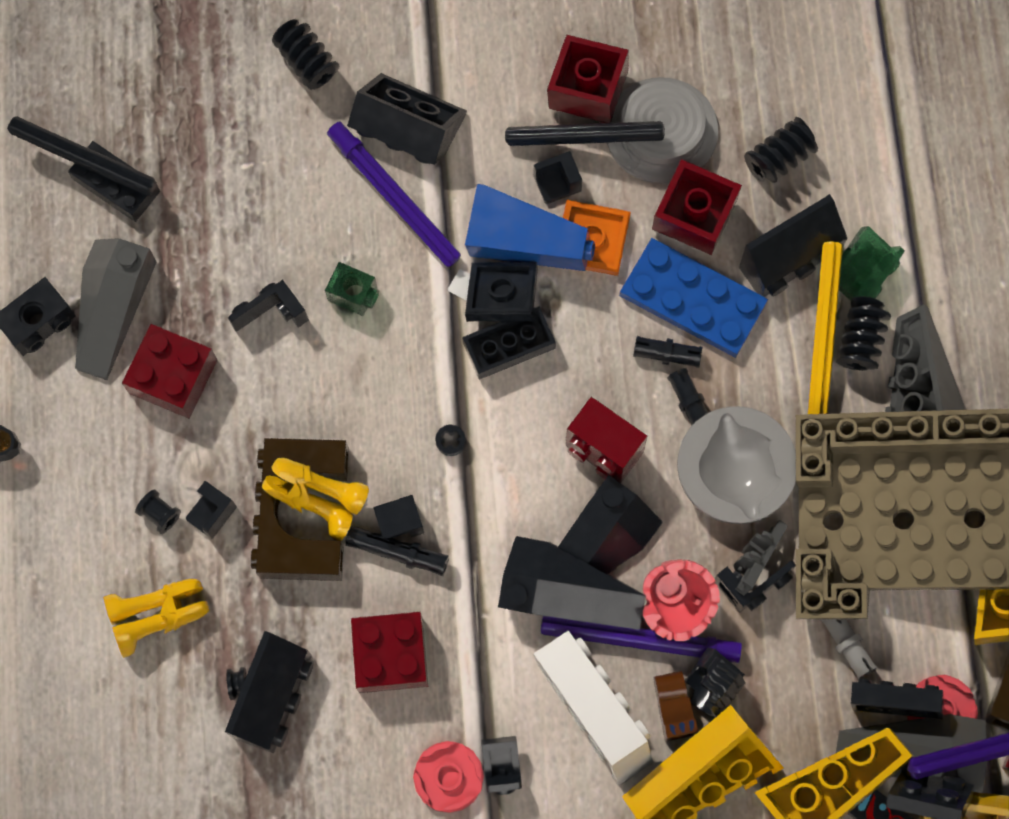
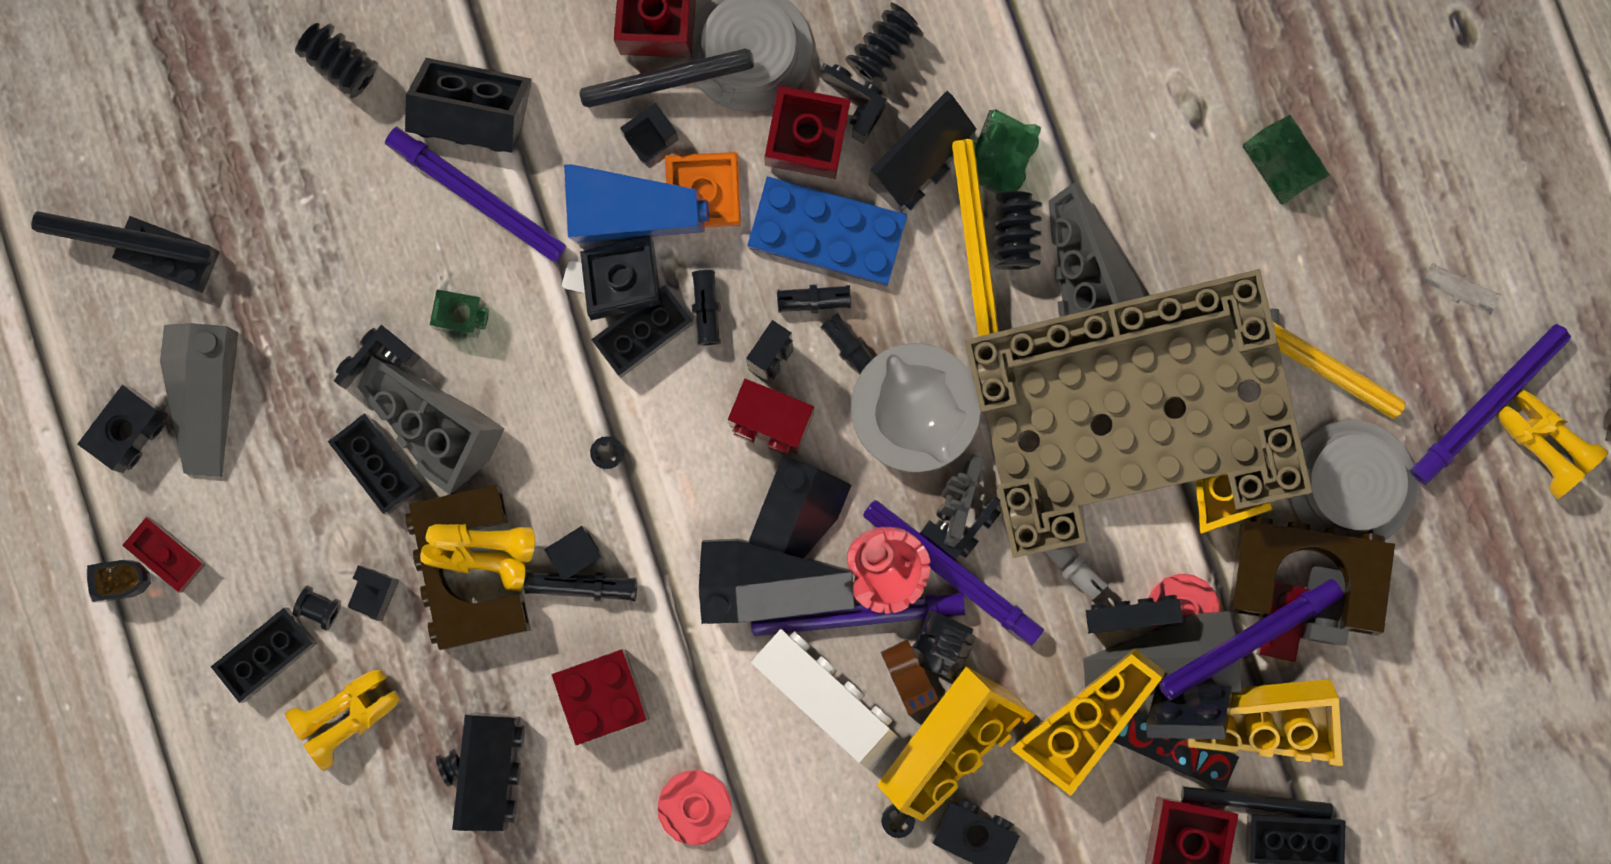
camera: 15 degrees left, 10 degrees up
dark red brick [122,324,218,419] -> none
black bracket [481,736,522,795] -> none
none -> dark red plate [122,517,206,593]
none -> black piece [211,607,318,703]
none -> black piece [328,413,424,516]
none -> dark grey wedge [358,355,505,494]
none -> black pin [692,270,721,346]
none -> black piece [746,320,794,382]
none -> black bracket [820,63,887,144]
none -> dark purple axle [863,500,1044,646]

